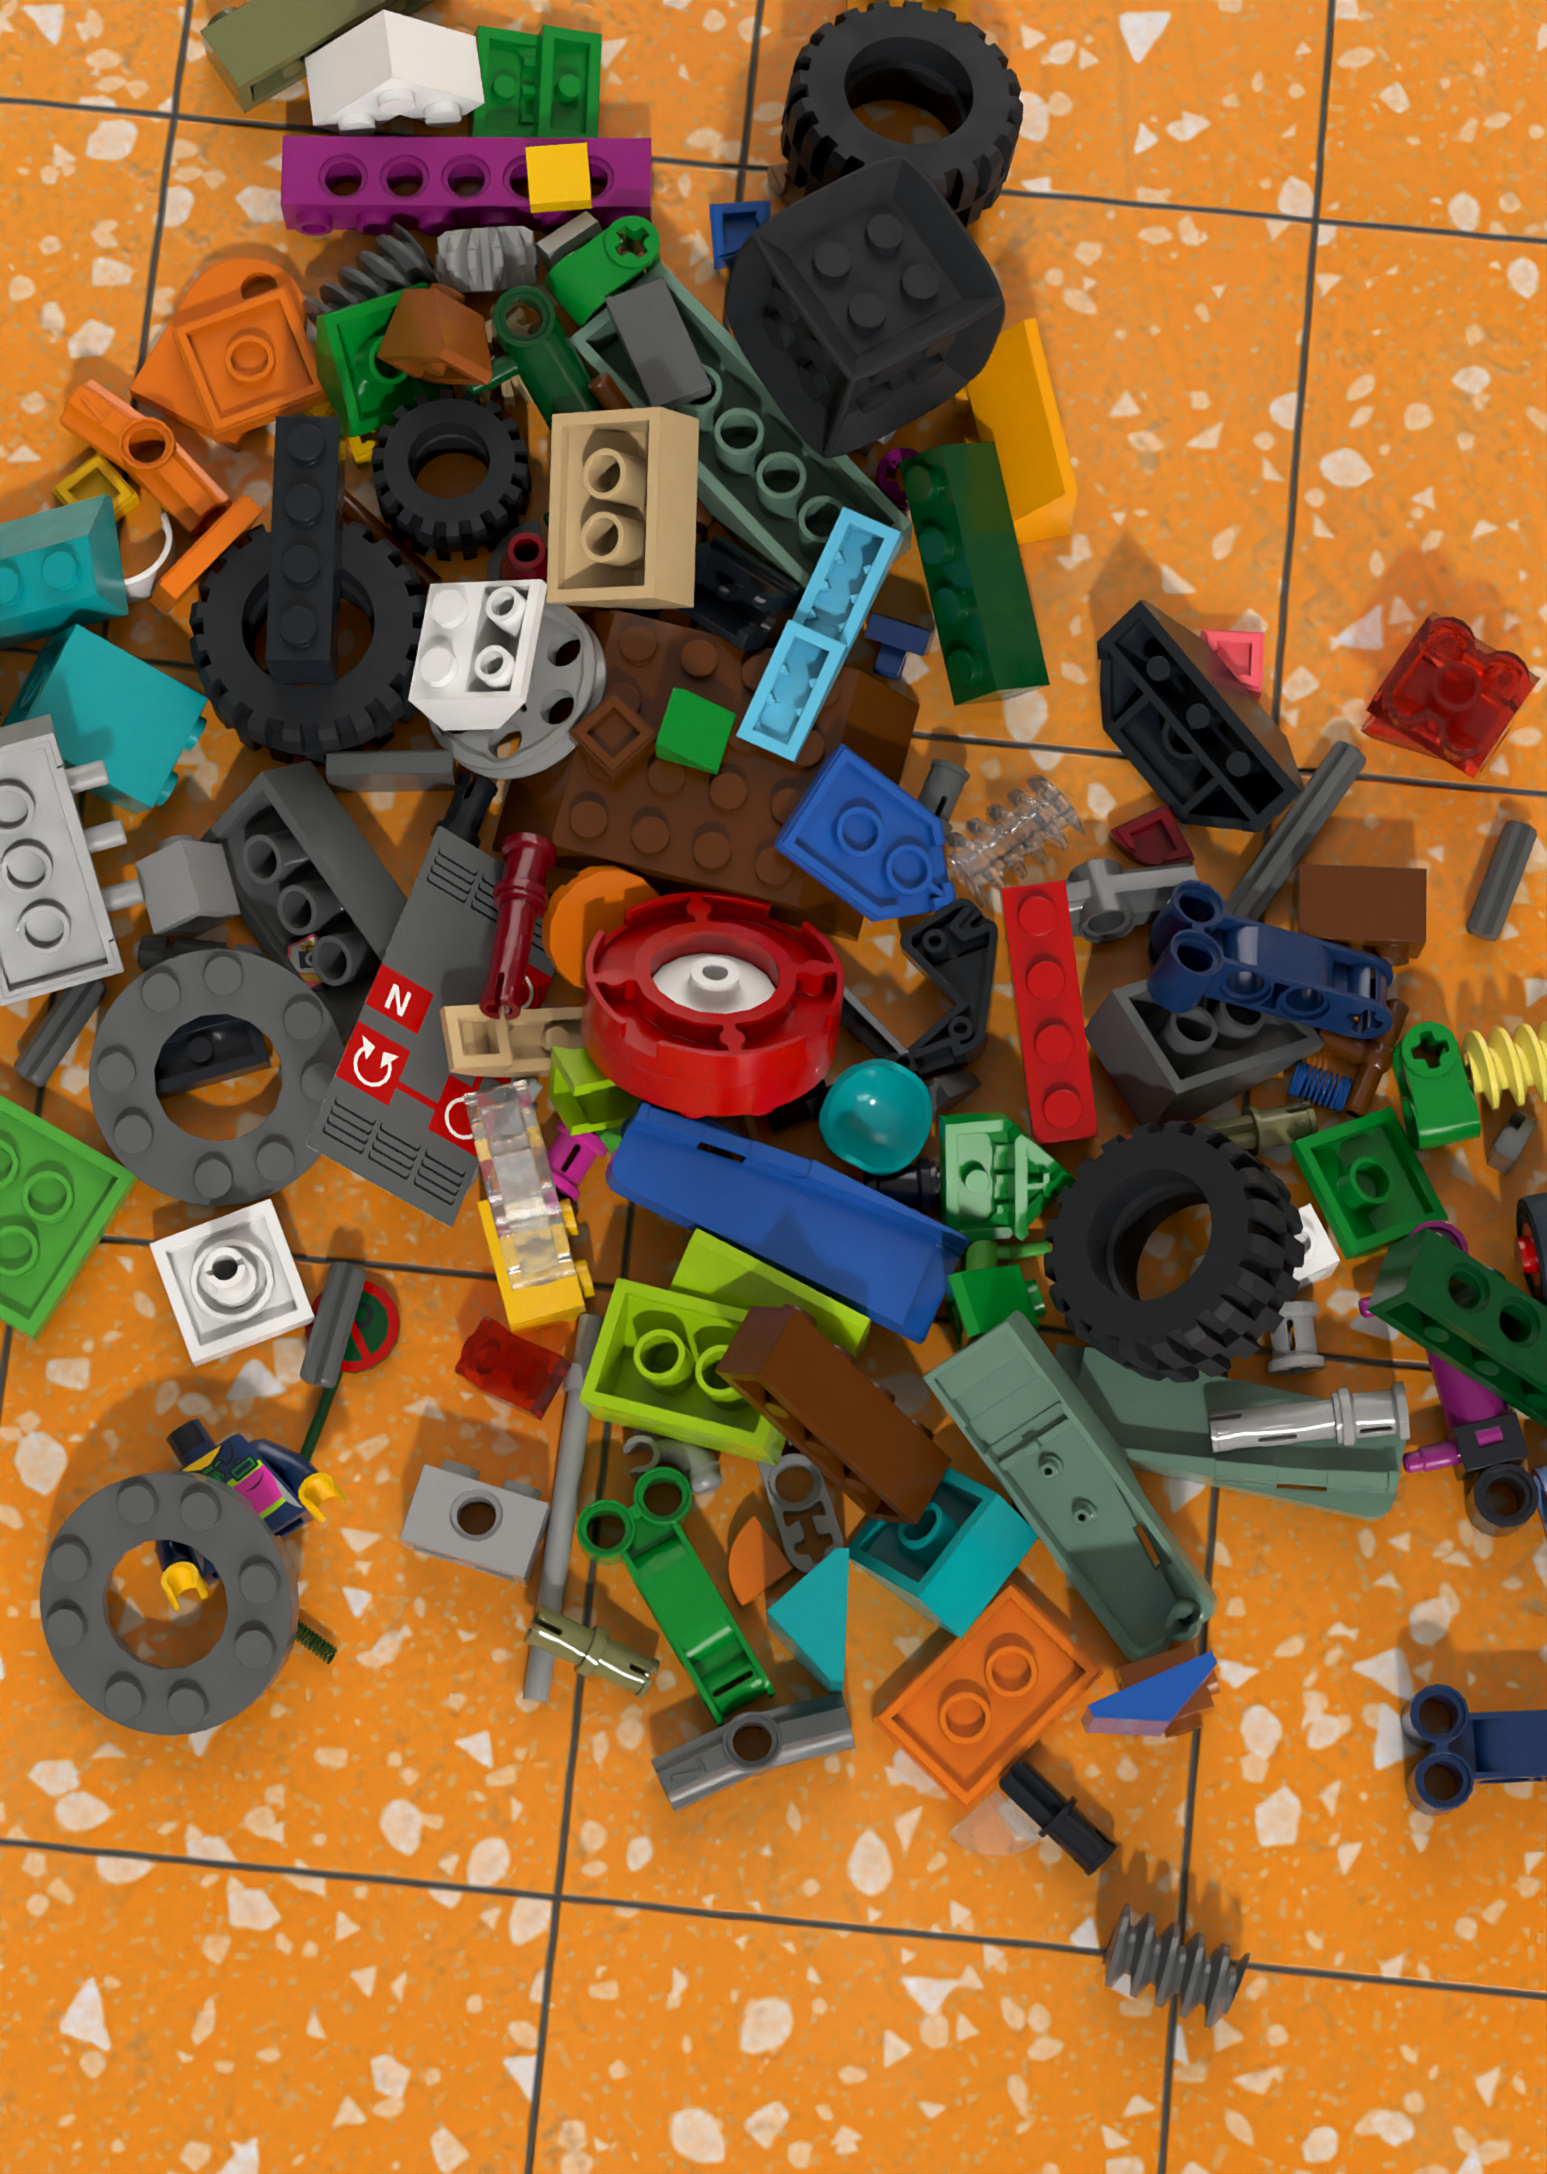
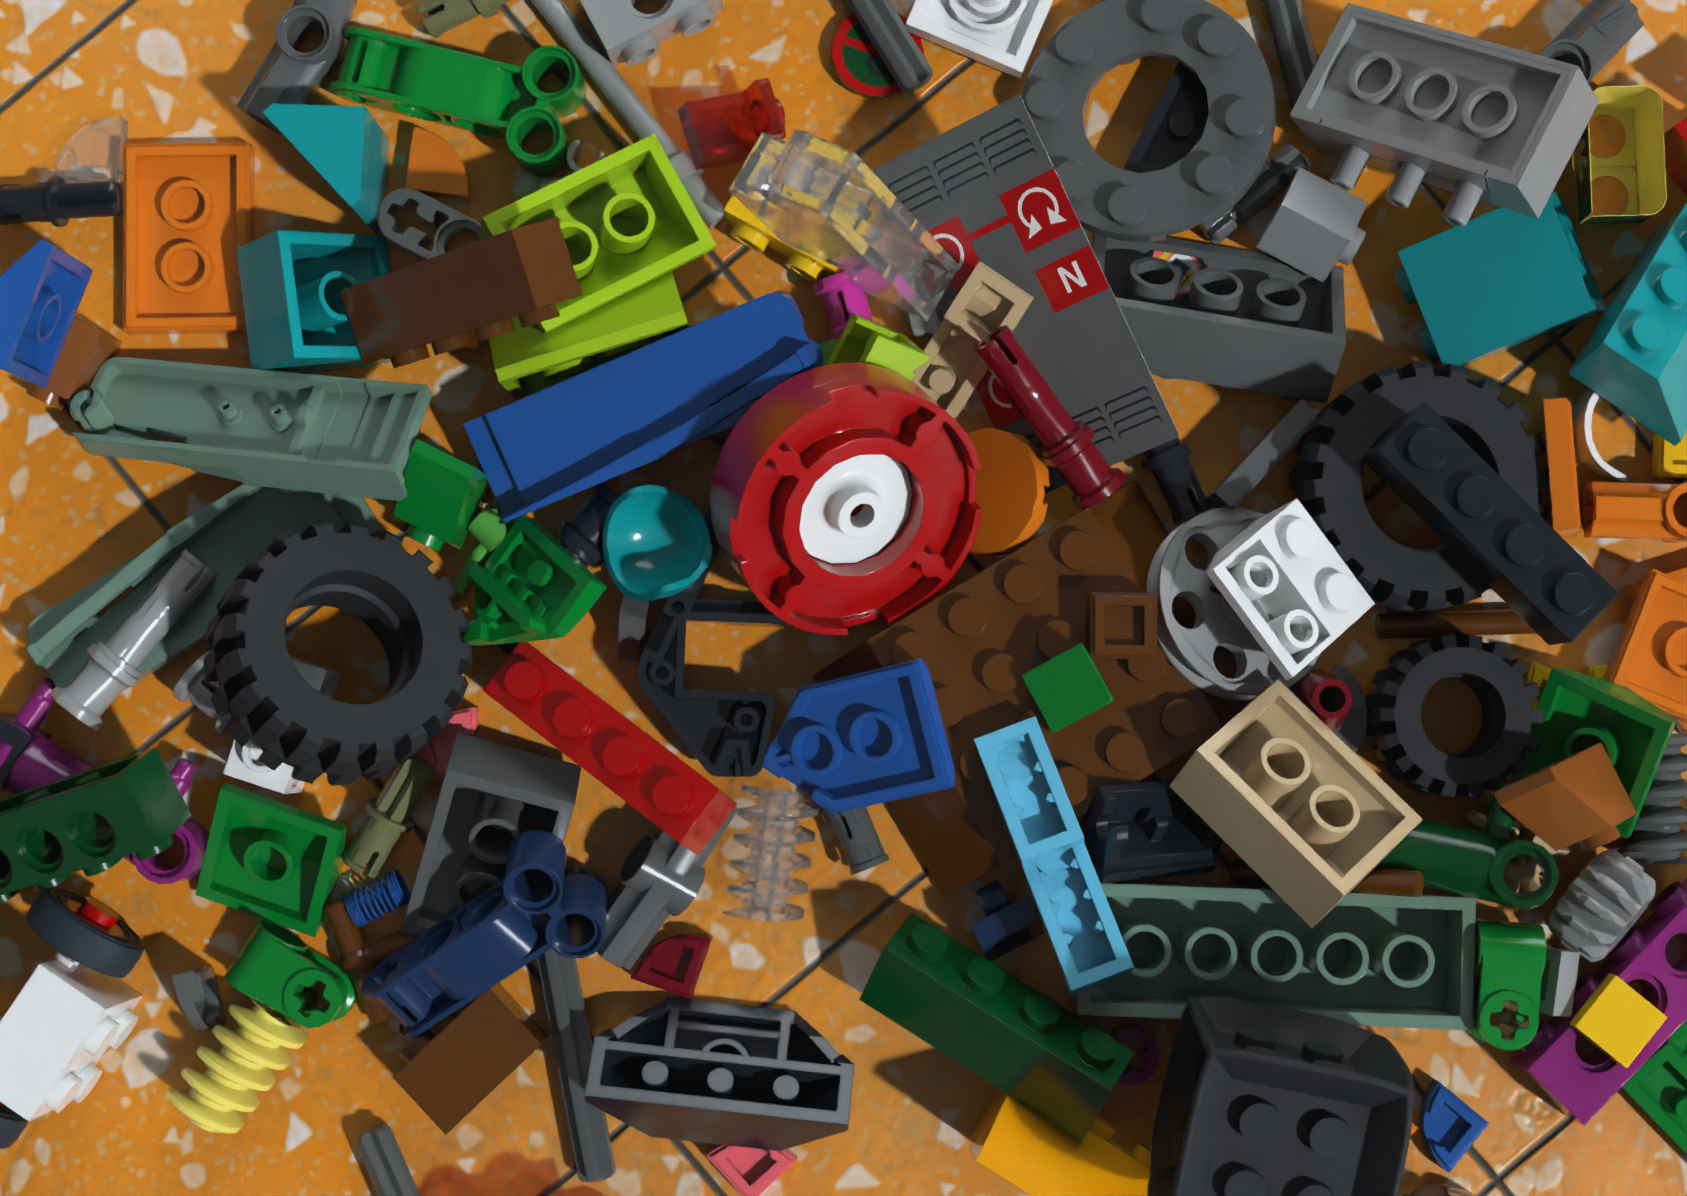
camera: 135 degrees right, 10 degrees up
dark grey tile [605,277,711,409] -> none

